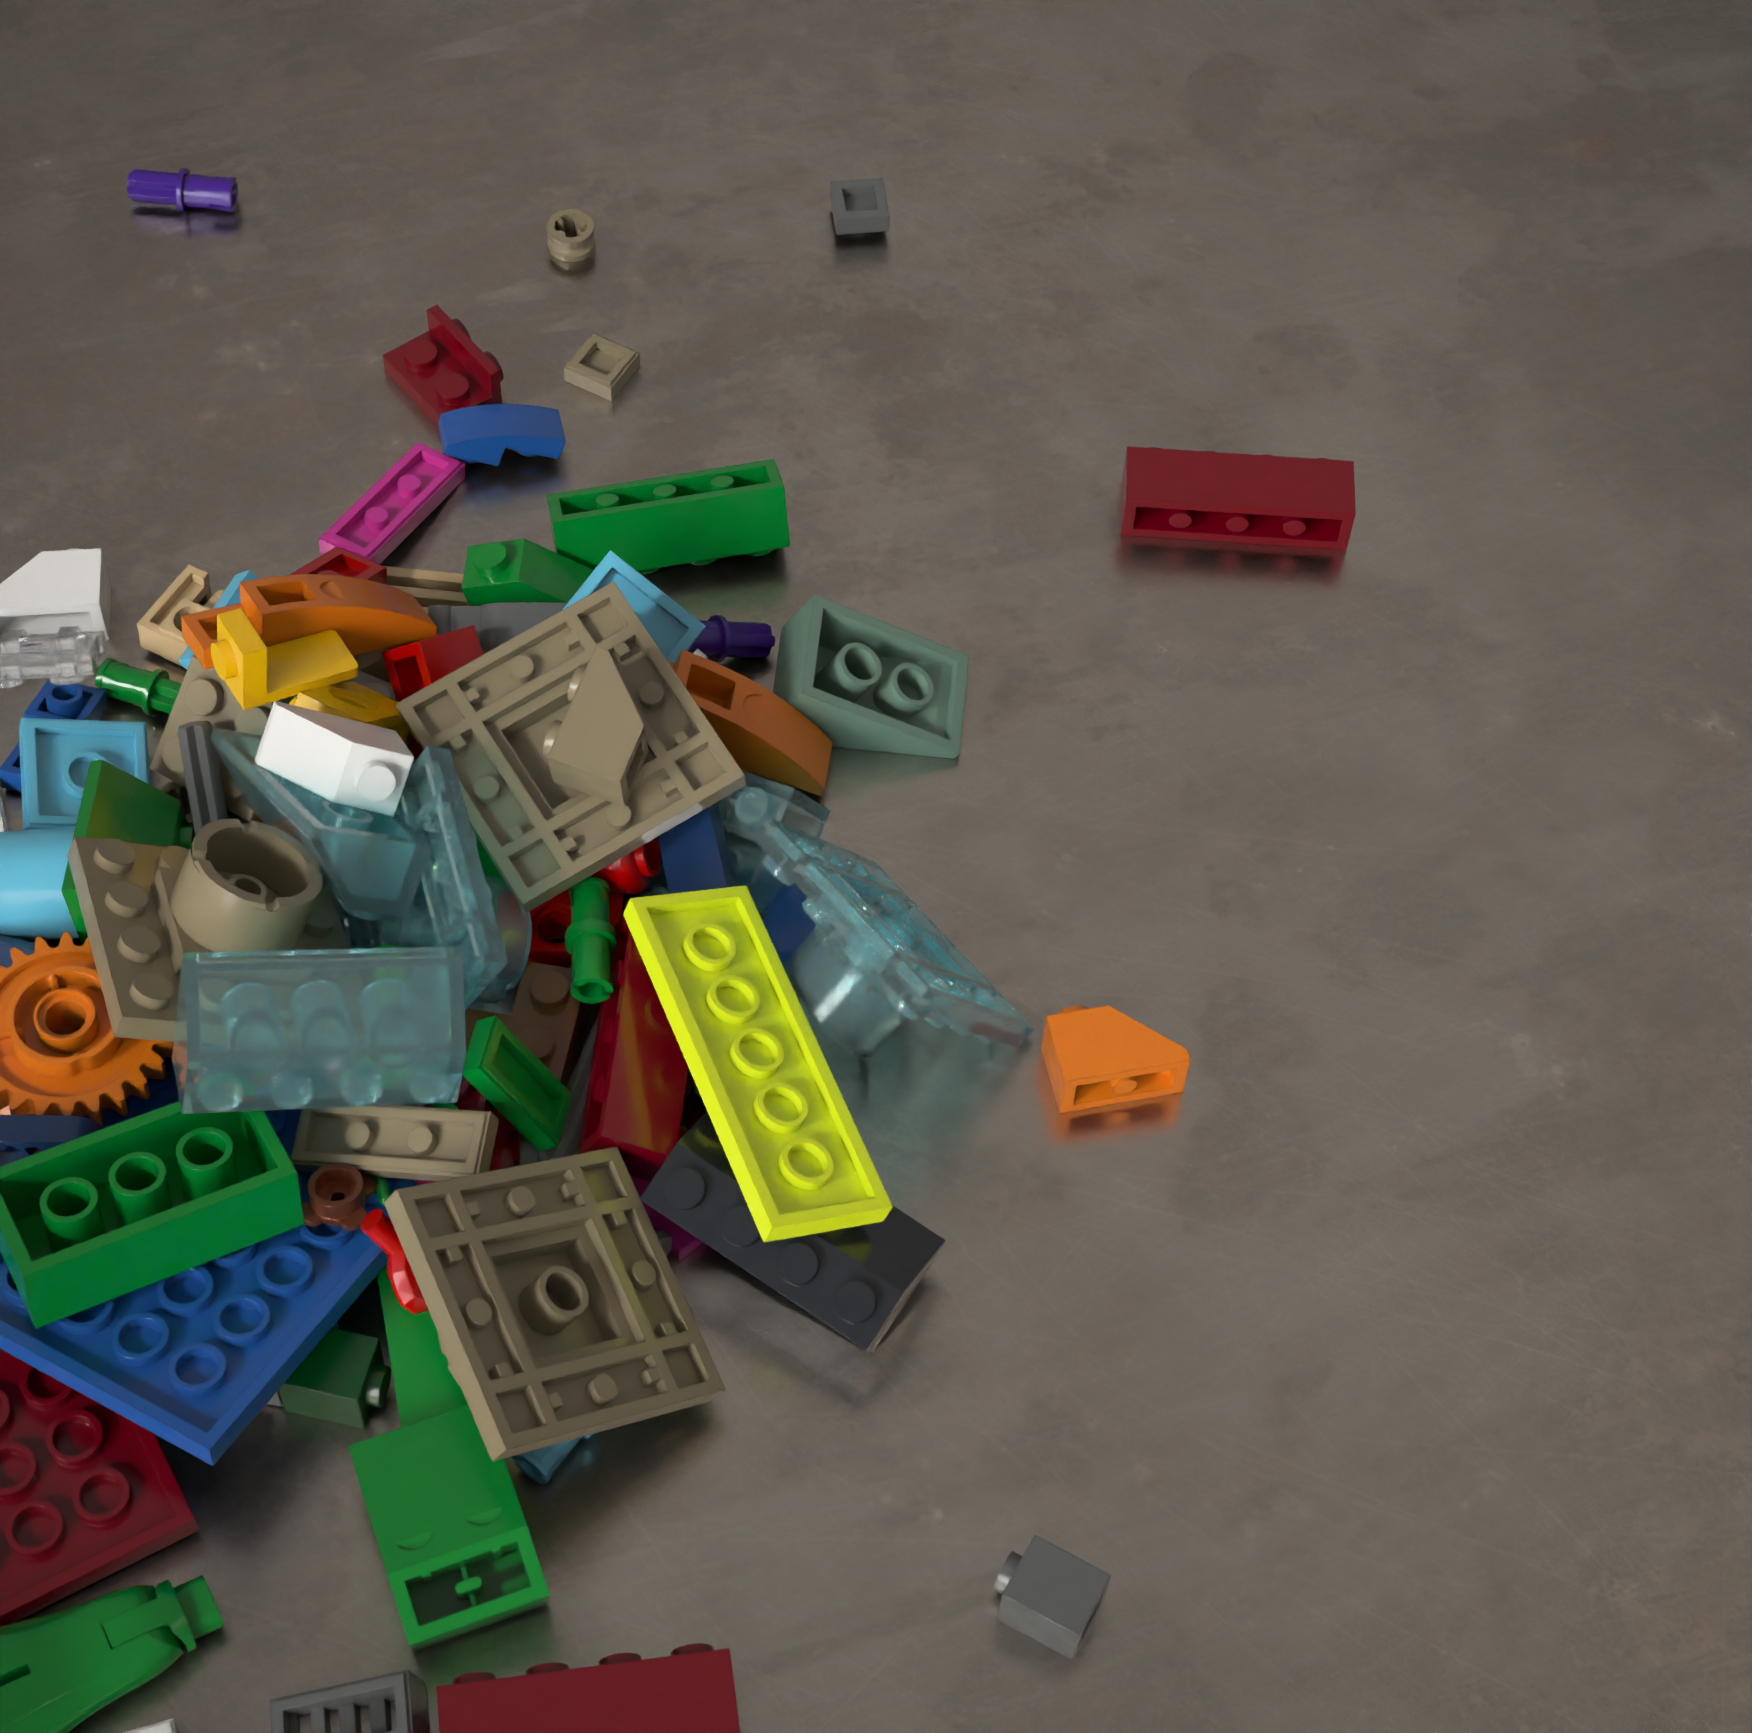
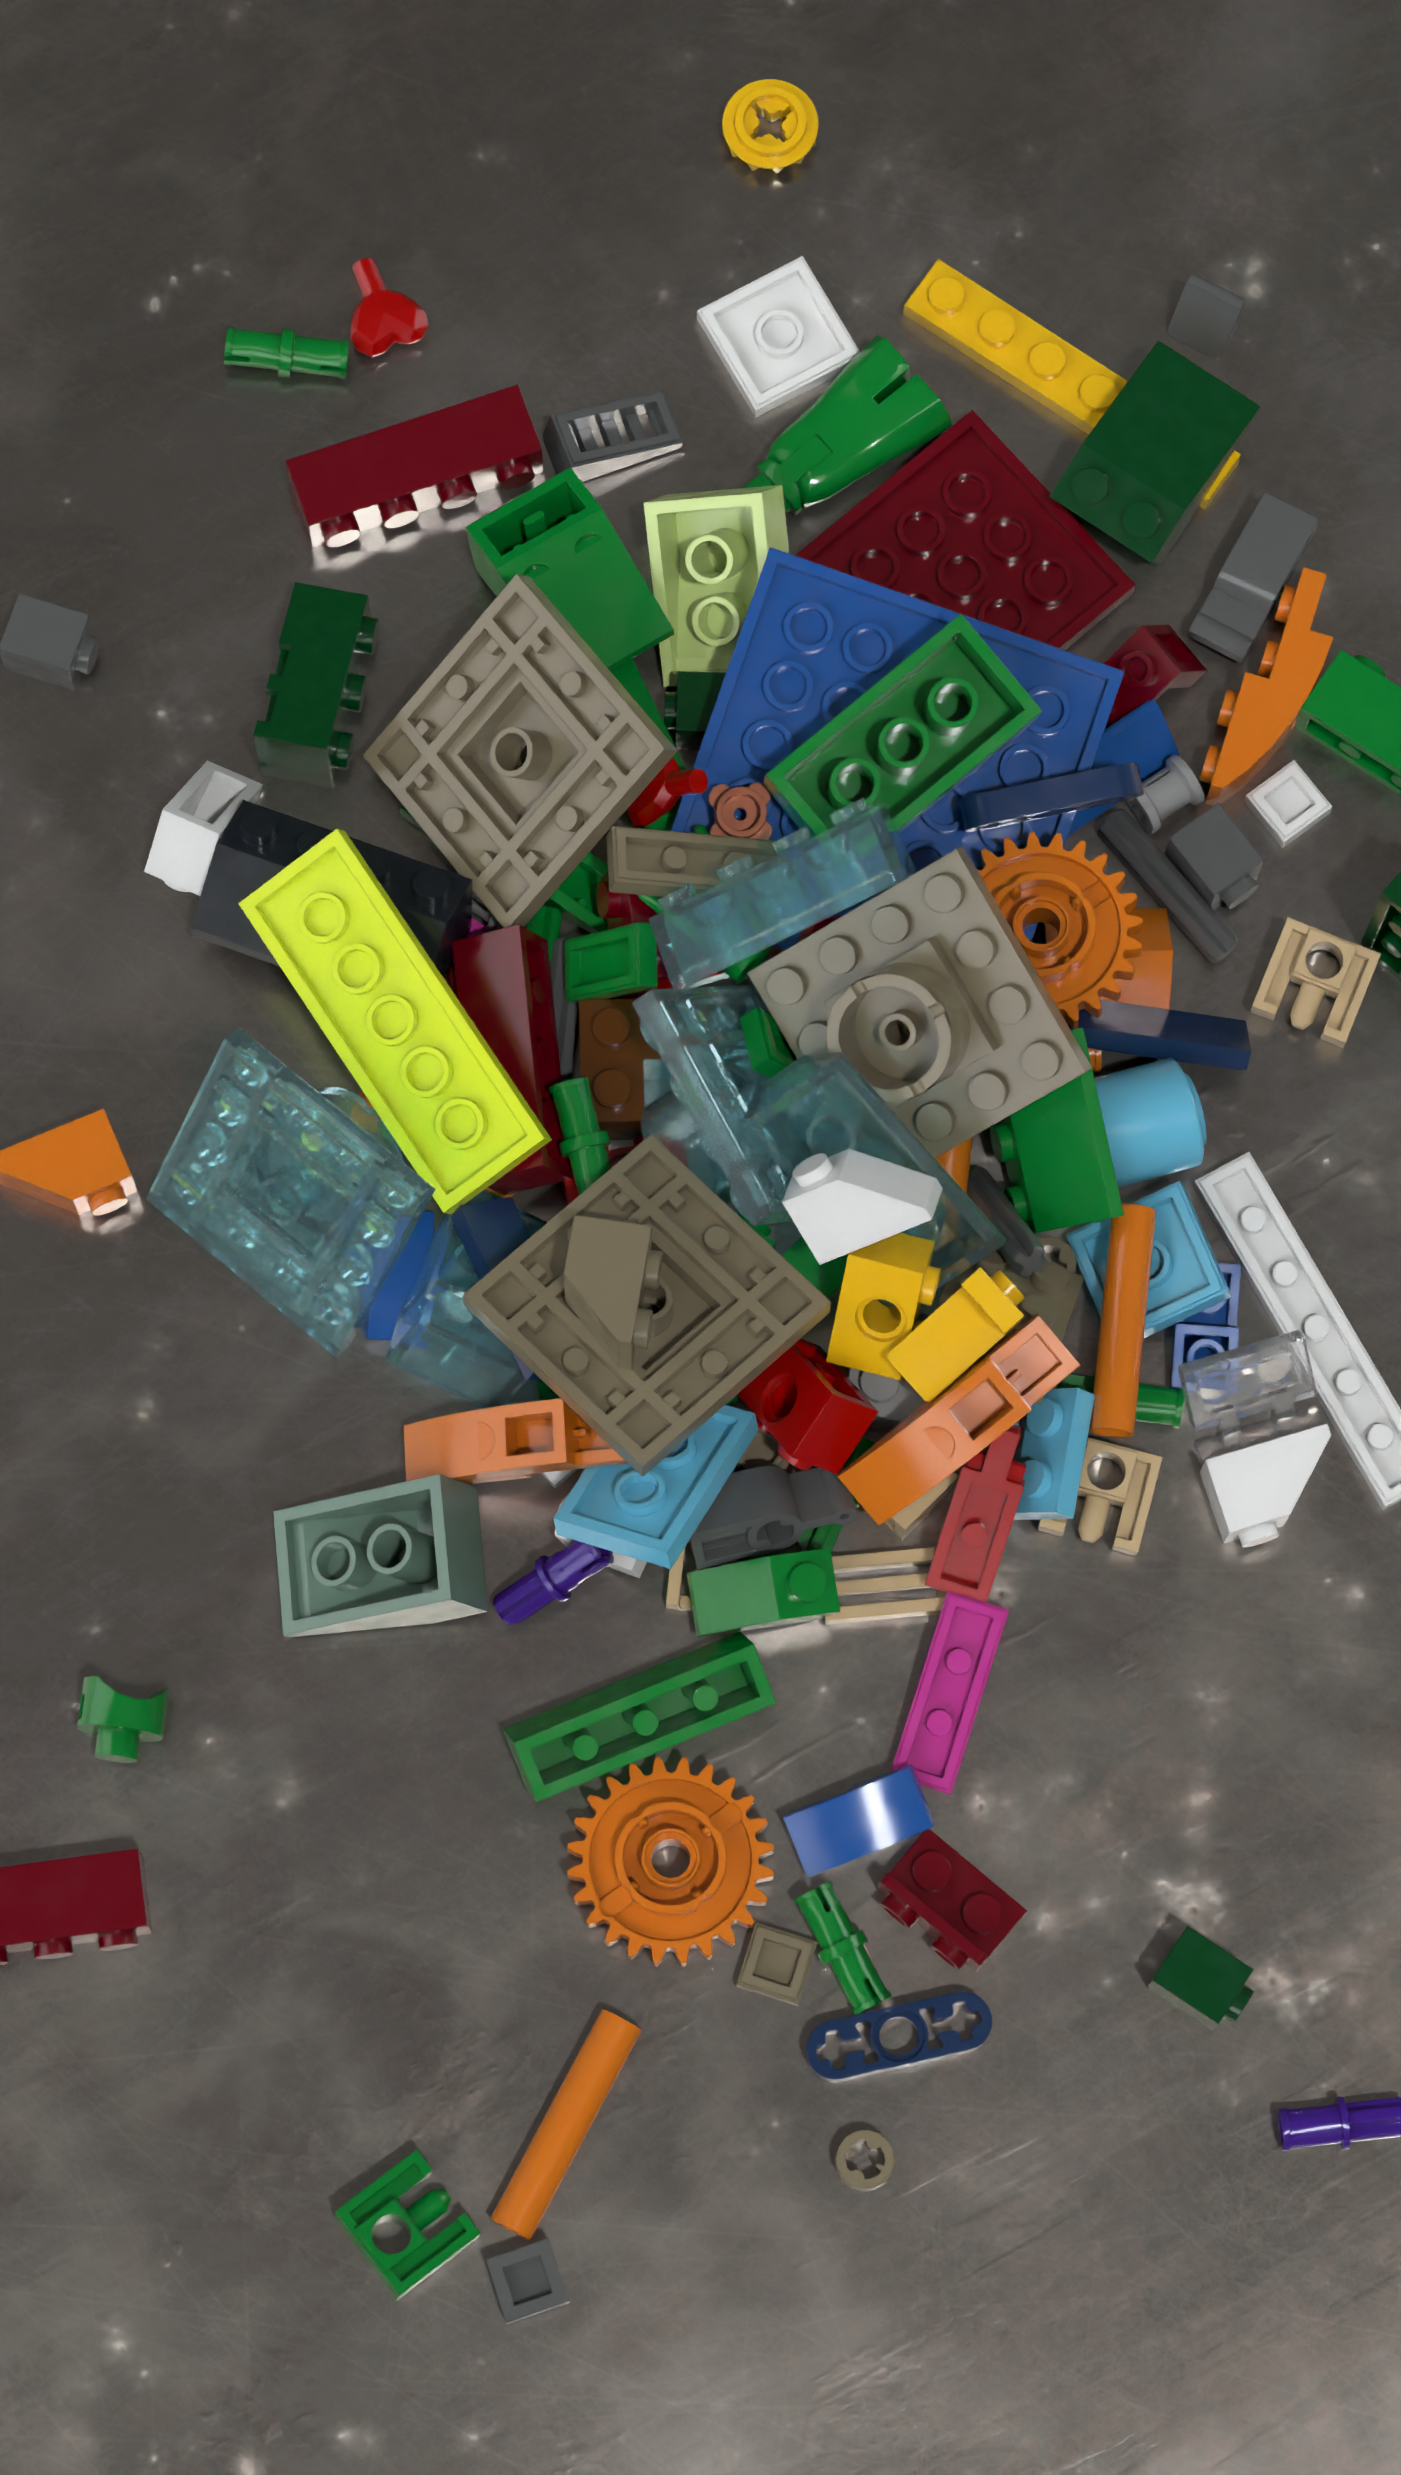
camera: 170 degrees right, 20 degrees up
none -> green piece [76,1676,169,1763]
none -> white slope [144,760,263,896]
none -> dark green wedge [253,582,379,788]
none -> green brick [334,2149,481,2301]
none -> orange piece [490,2009,642,2241]
none -> orange gear [567,1757,774,1967]
none -> yellowish green slope [644,485,789,687]
none -> green pin [794,1880,892,2015]
none -> dark blue beam [805,1992,992,2082]
none -> orange piece [1089,1204,1157,1438]
none -> dark green brick [1147,1926,1254,2031]

